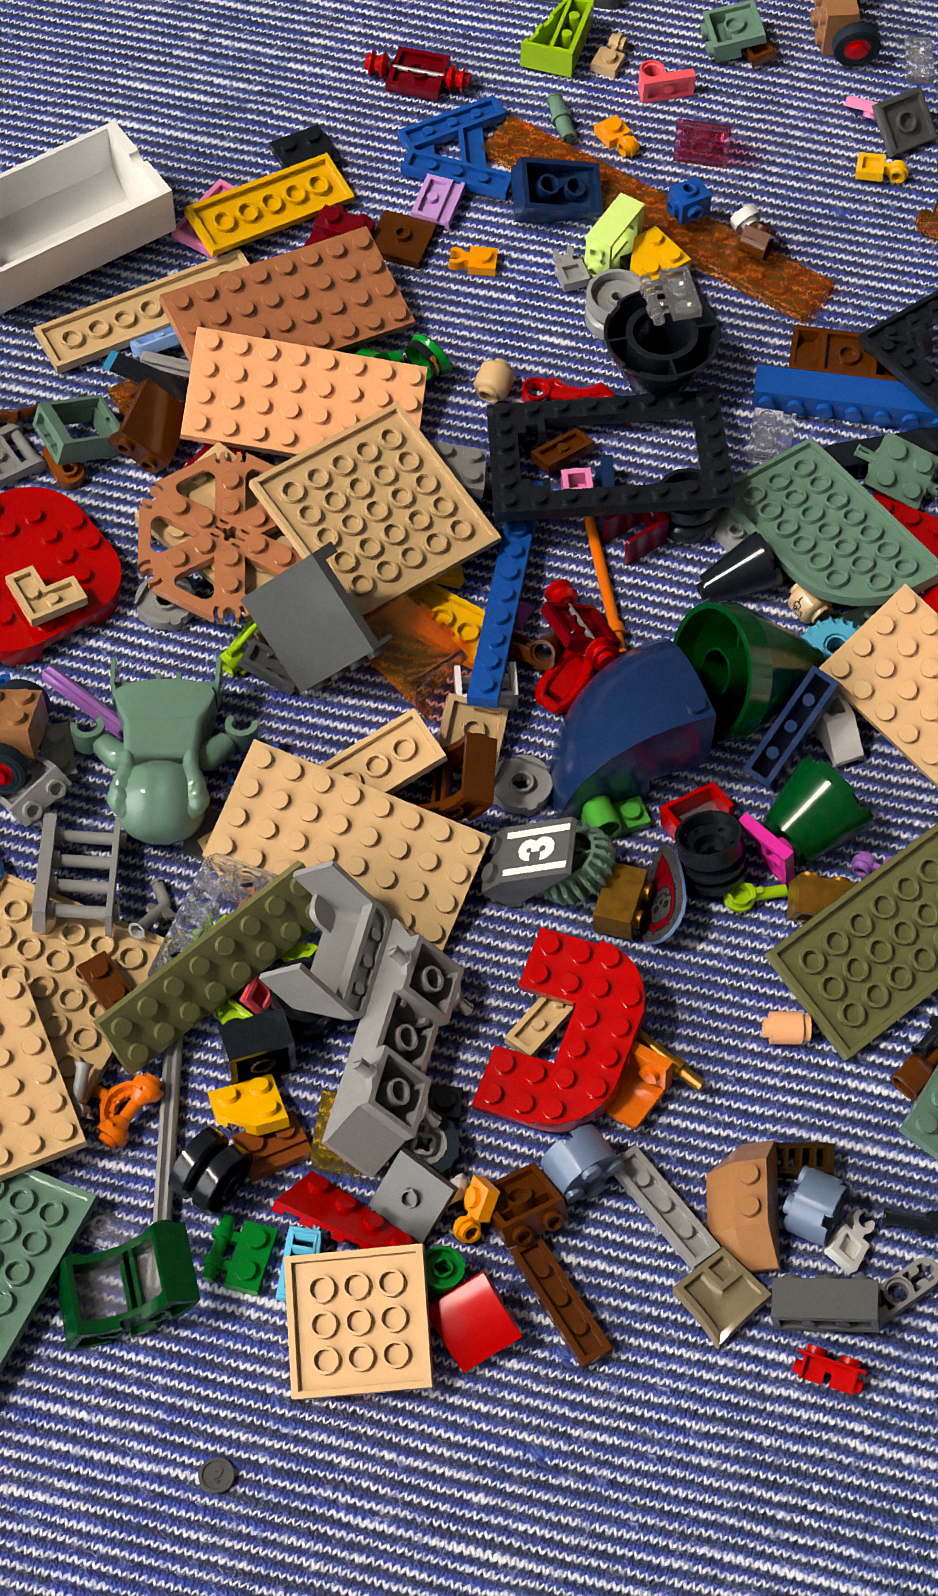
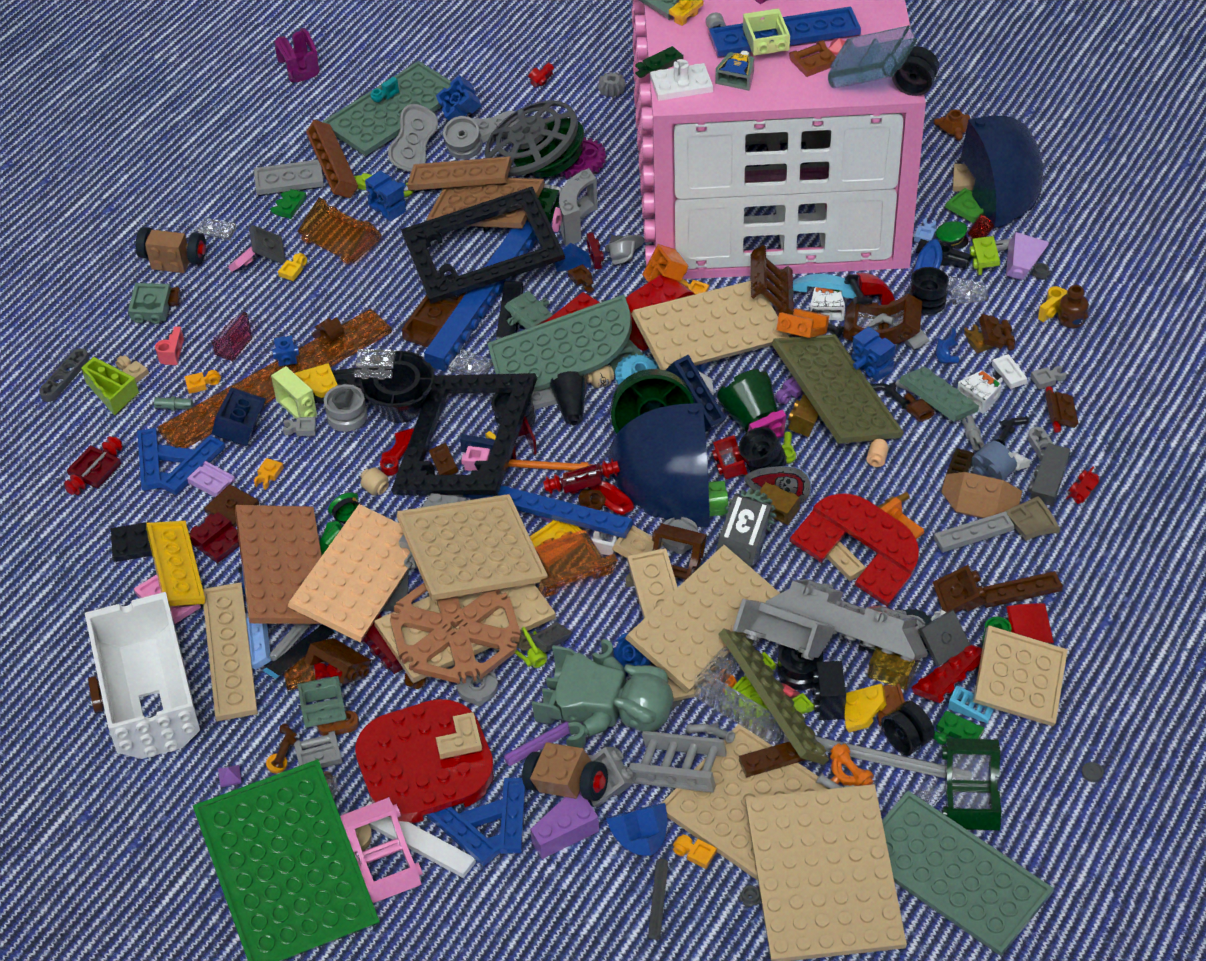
camera: 70 degrees left, 10 degrees down
dark grey panel [240,542,393,693] -> none
light orange plate [453,1175,500,1243] -> none
sand blue brick [541,1124,624,1204] -> none
white plate [730,203,761,235] -> none
none -> dark grey tile [332,389,354,408]
none -> light grey pin [962,416,984,450]

